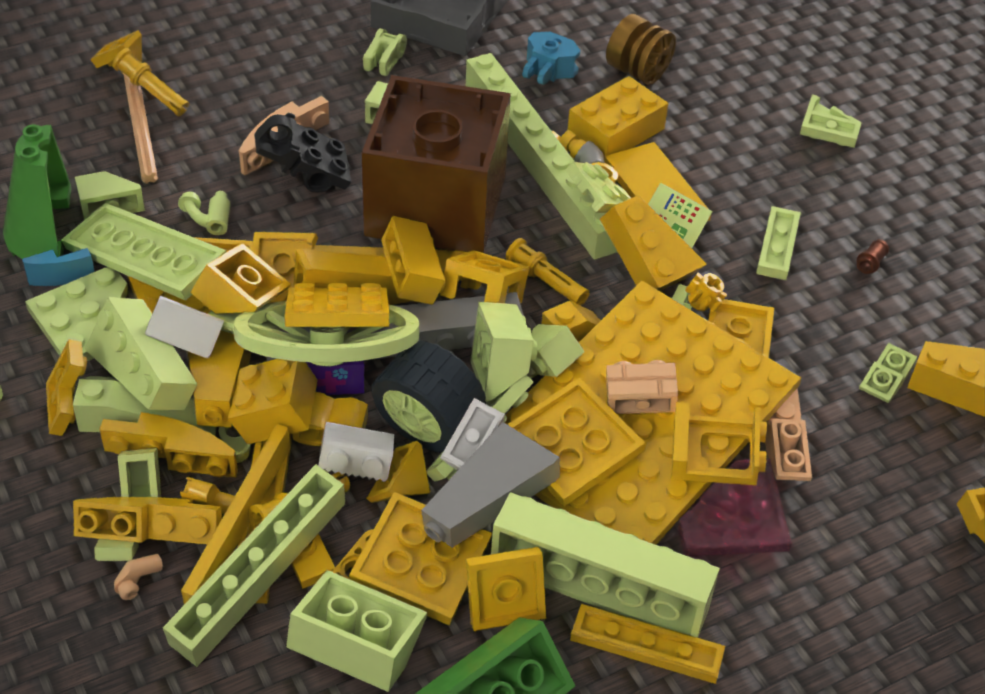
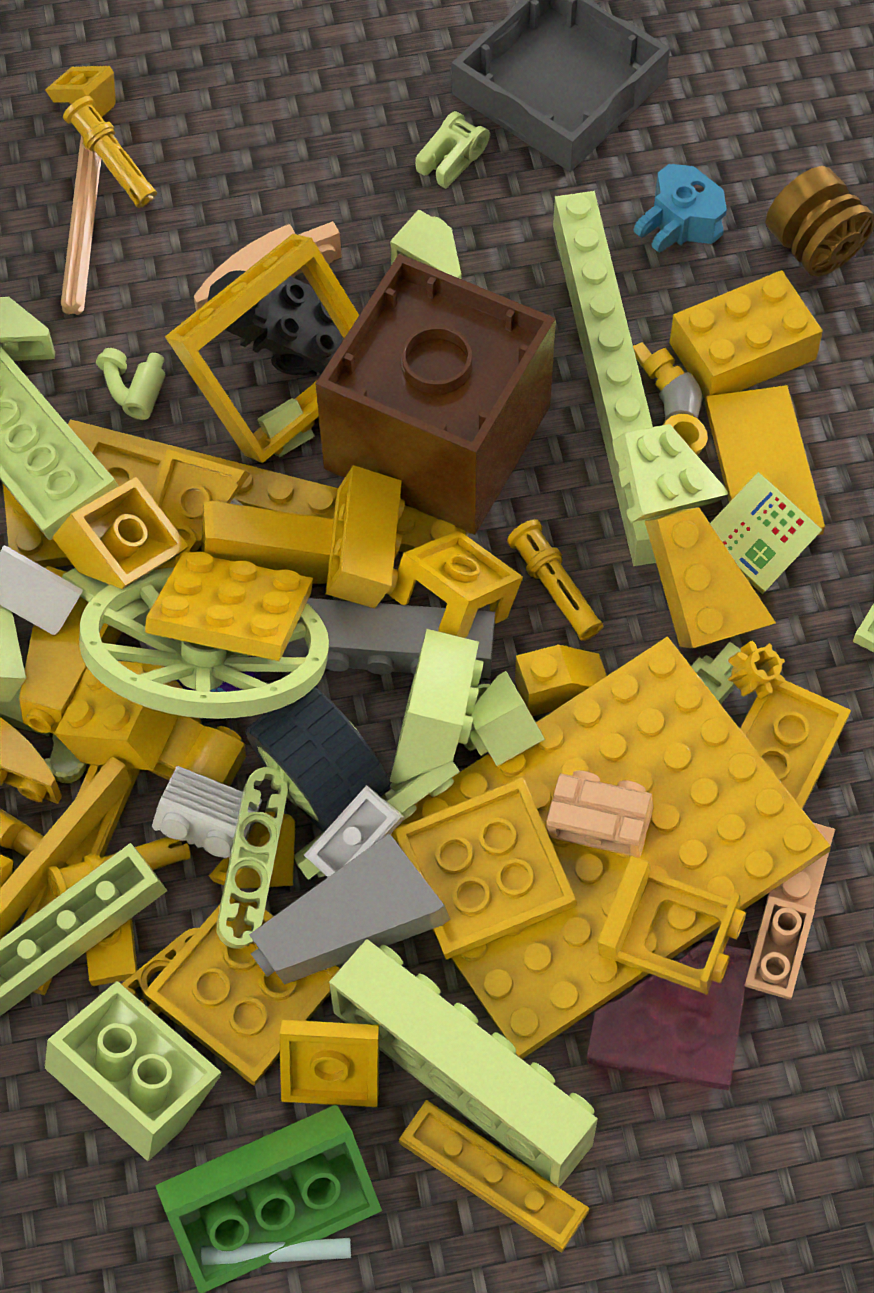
camera: 20 degrees right, 15 degrees up
none -> yellow window [165,234,359,463]
none -> yellowish green beam [217,767,288,949]
none -> yellowish green tile [257,398,315,457]

